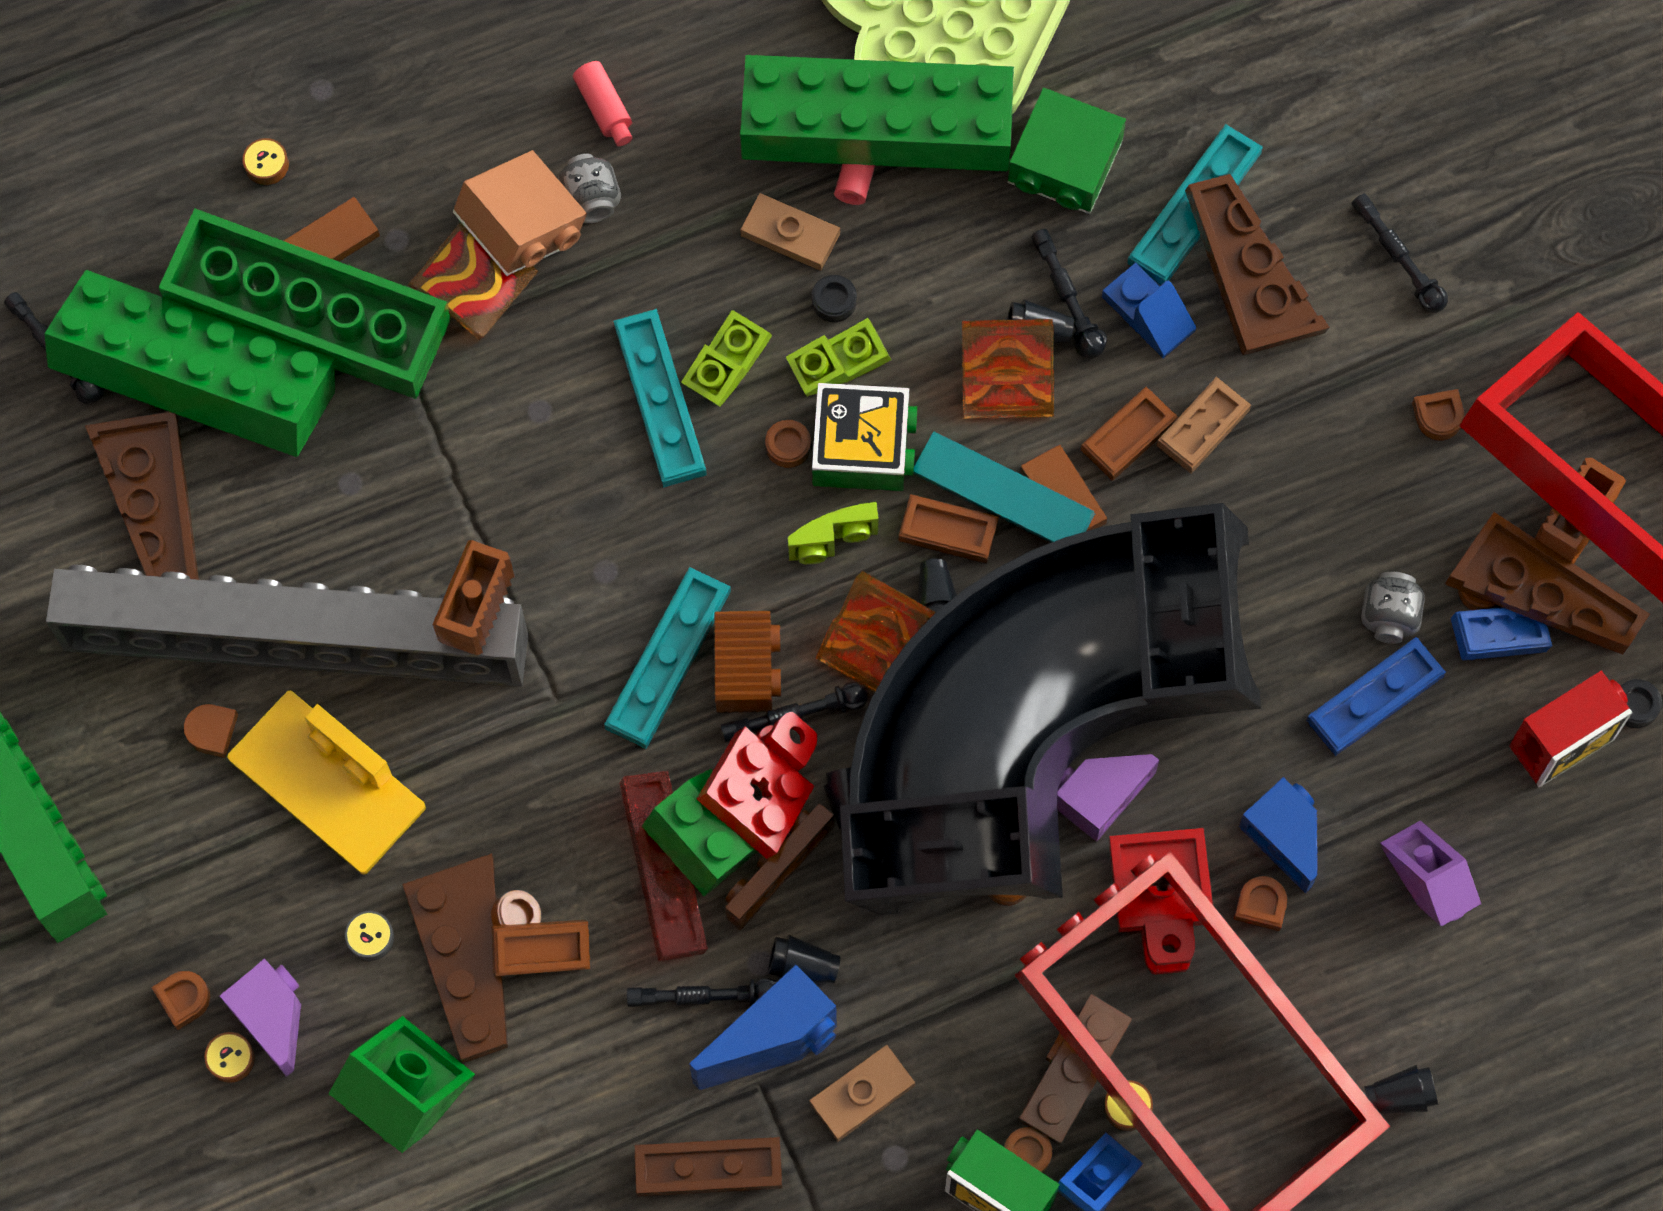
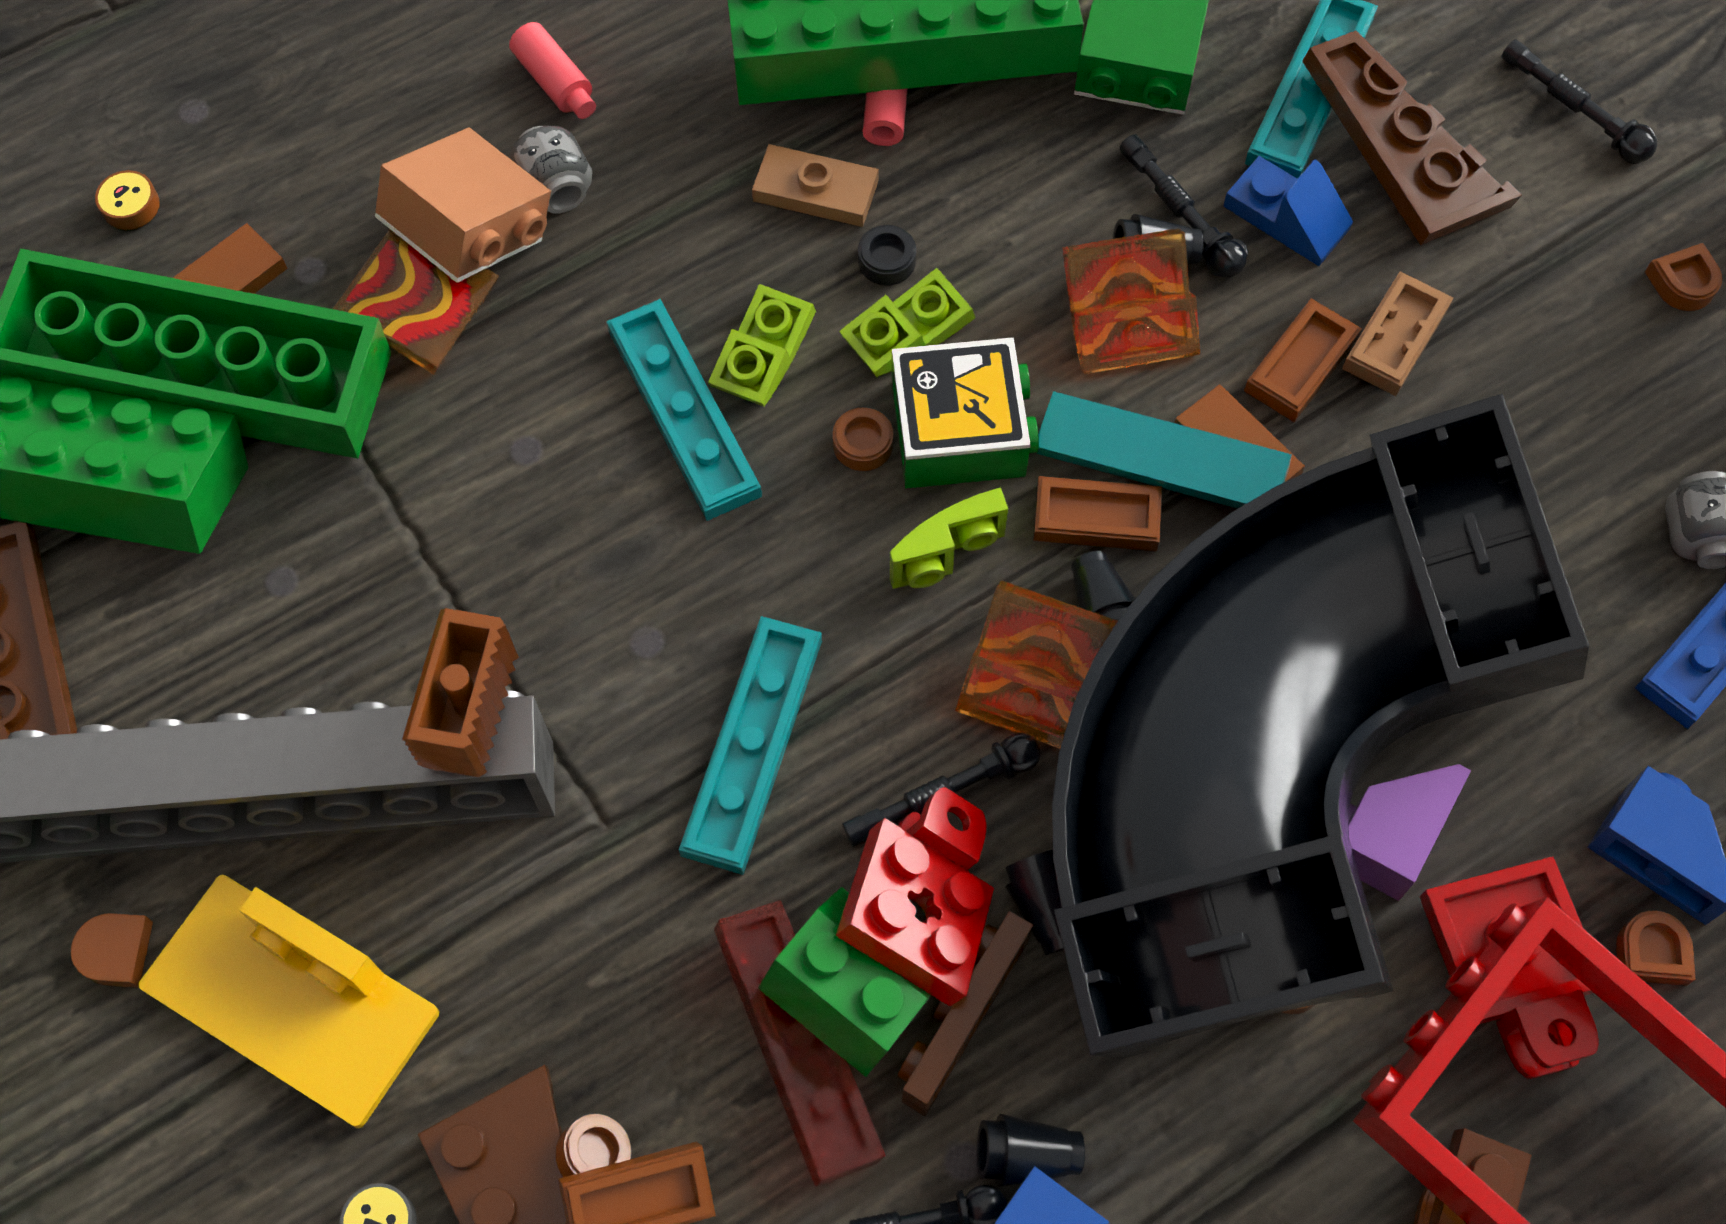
camera: 10 degrees left, 5 degrees down
dark orange brick [714,611,781,713] -> none

